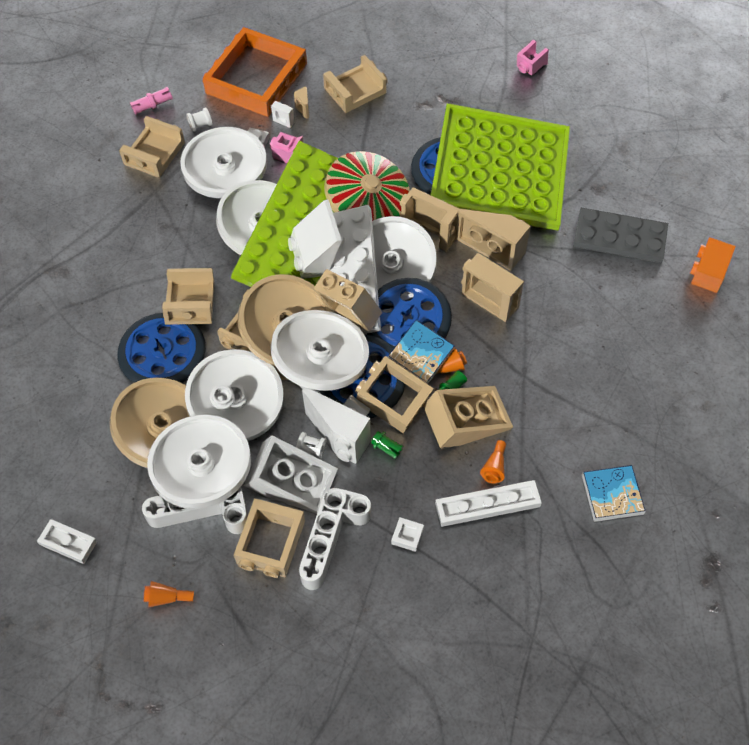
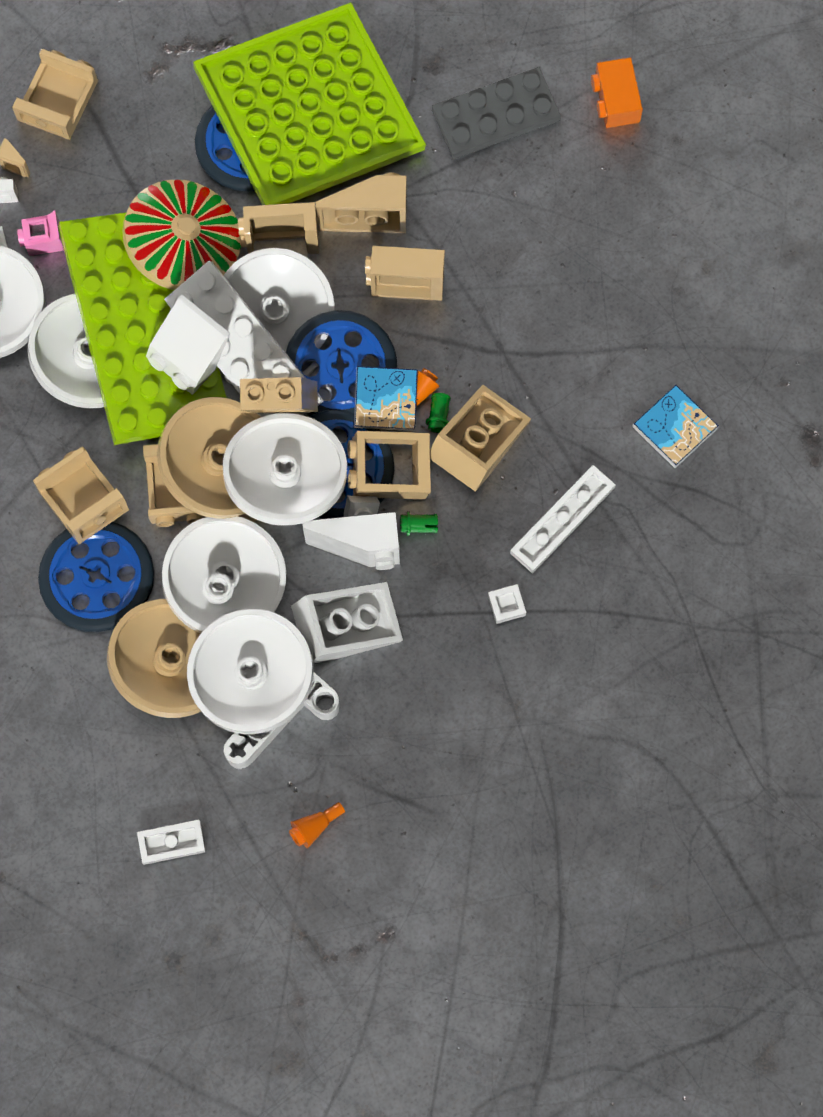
camera: 35 degrees left, 15 degrees up
tan window [234,498,305,578] -> none
white bush [296,432,327,460] -> none
white beam [299,488,371,590] -> none
orange cone [480,440,506,484] -> none

